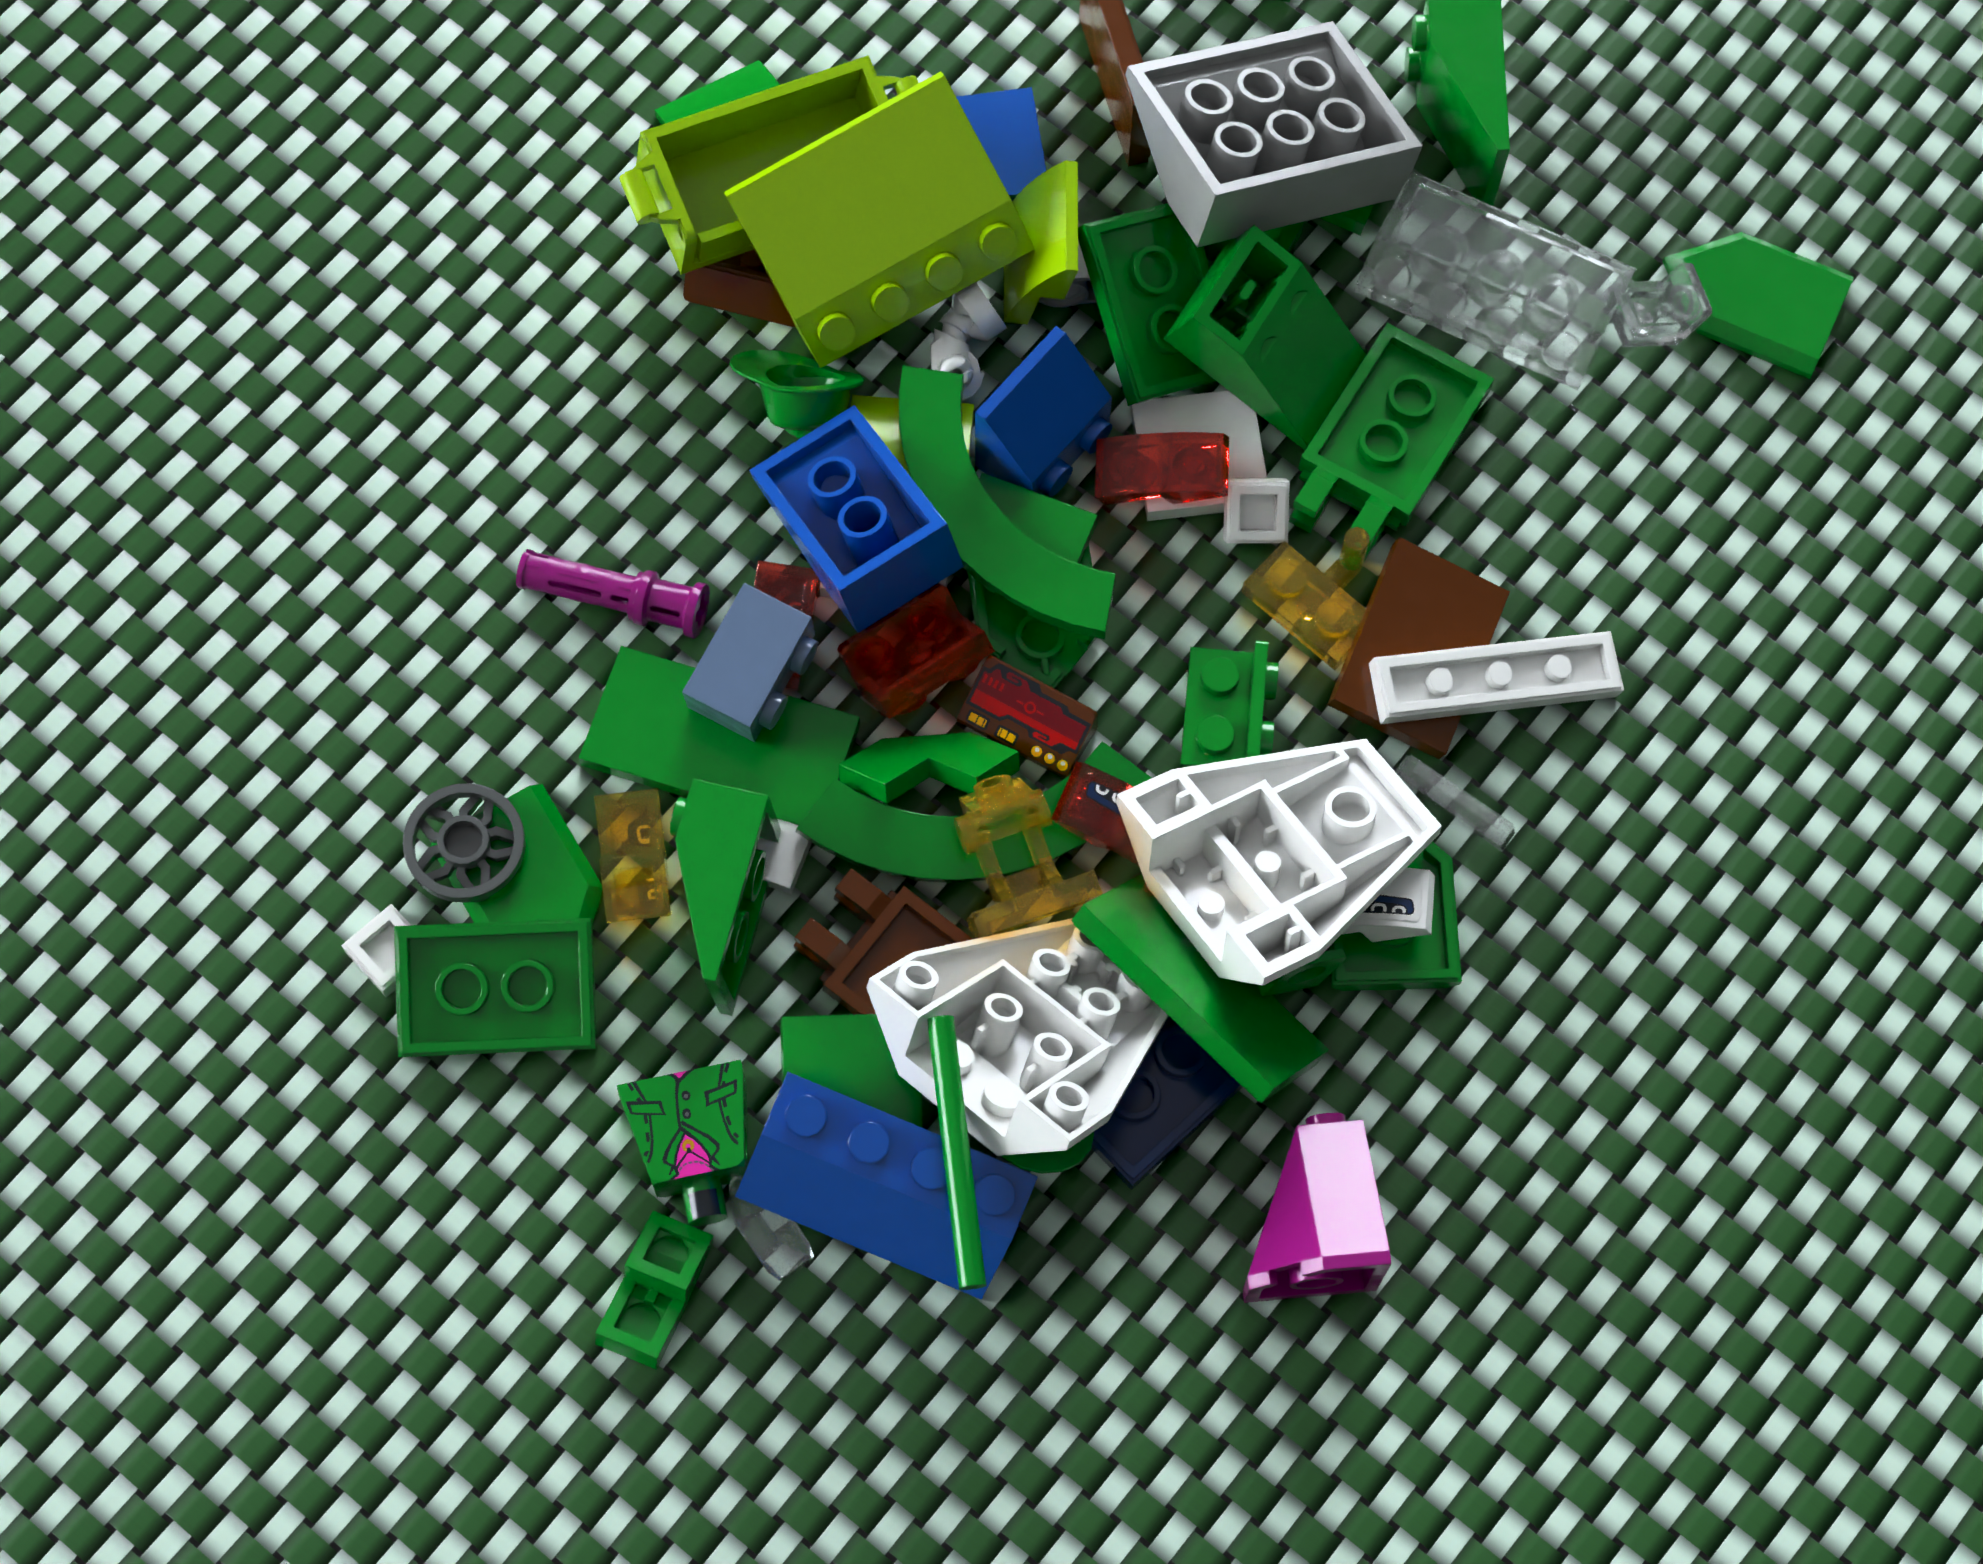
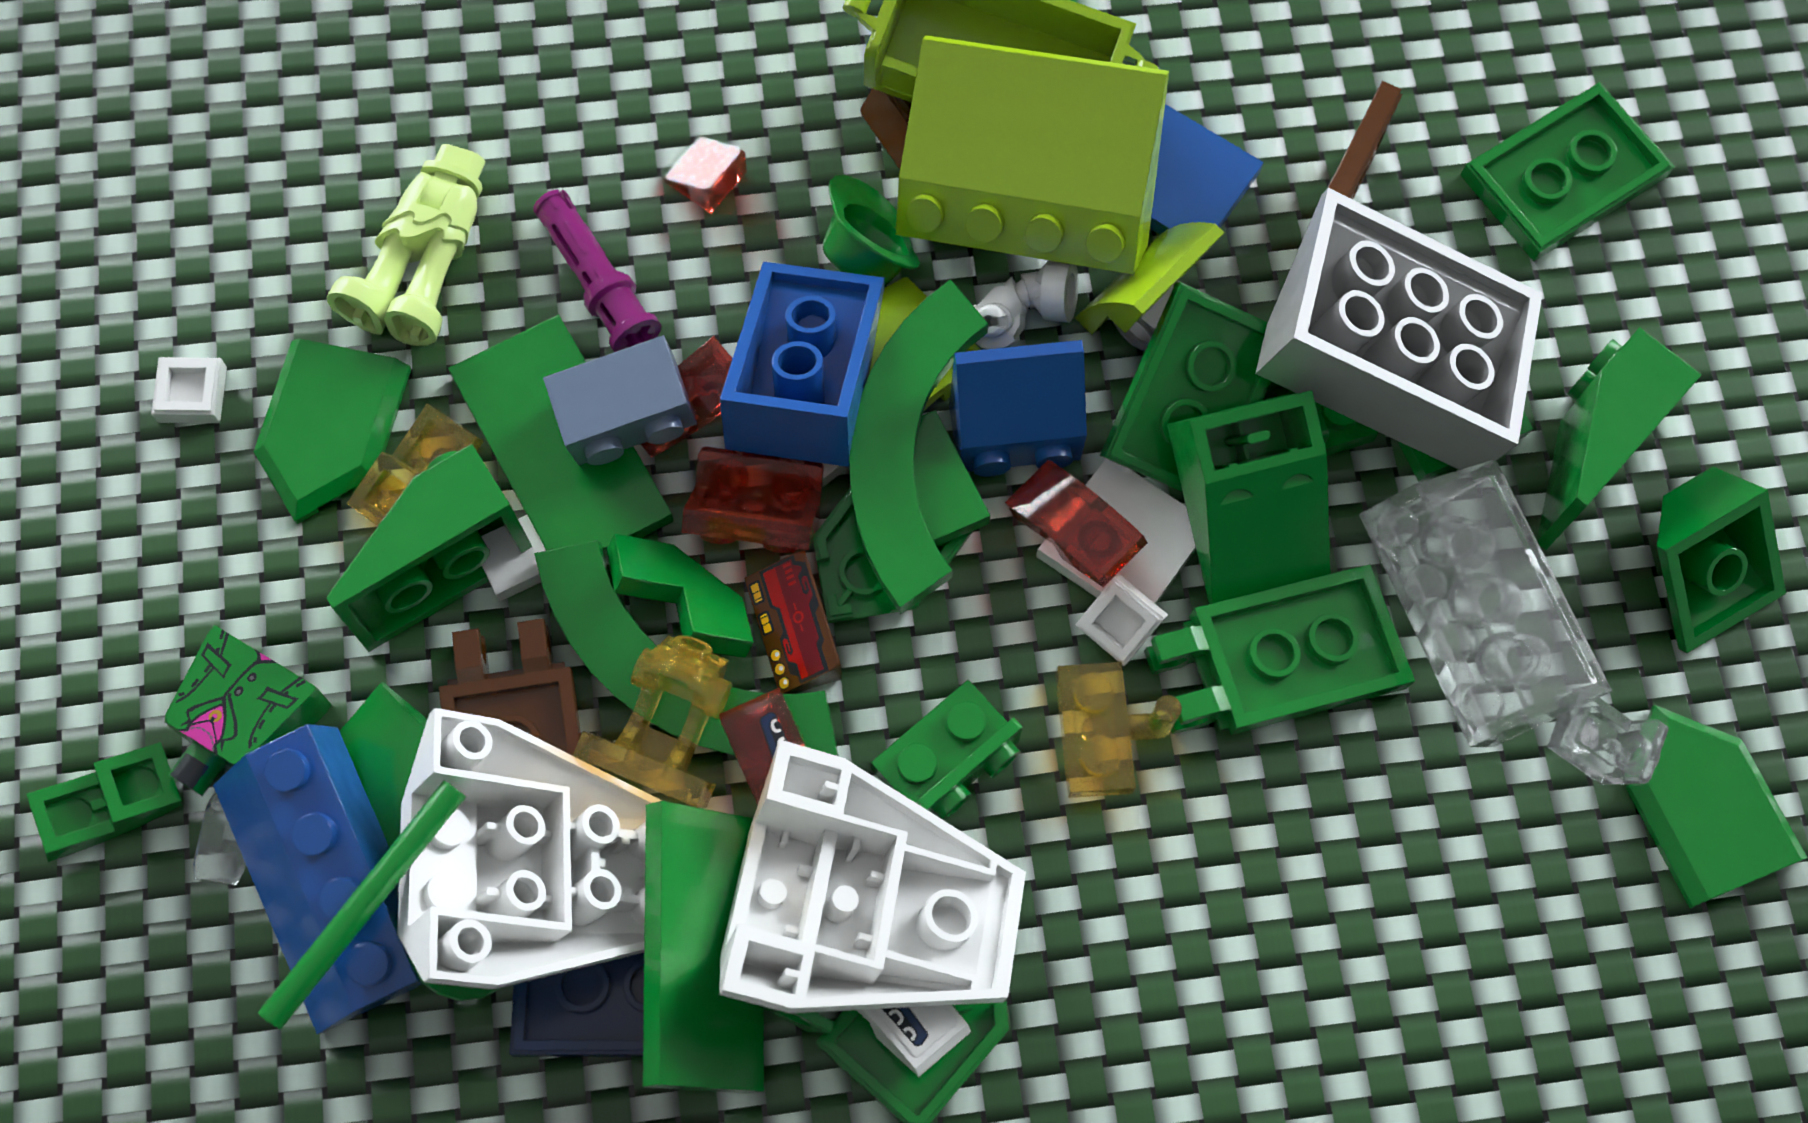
camera: 40 degrees right, 0 degrees up
green tile [394,918,597,1057] -> none
dark grey wheel [403,783,526,903] -> none
reddish brown tile [1327,537,1510,759] -> none
white tile [1369,631,1624,725] -> none
clear tile [1395,755,1516,851] -> none
none -> yellowish green piece [326,144,485,346]
none -> slope [664,136,747,213]
none -> green slope [1657,467,1786,654]

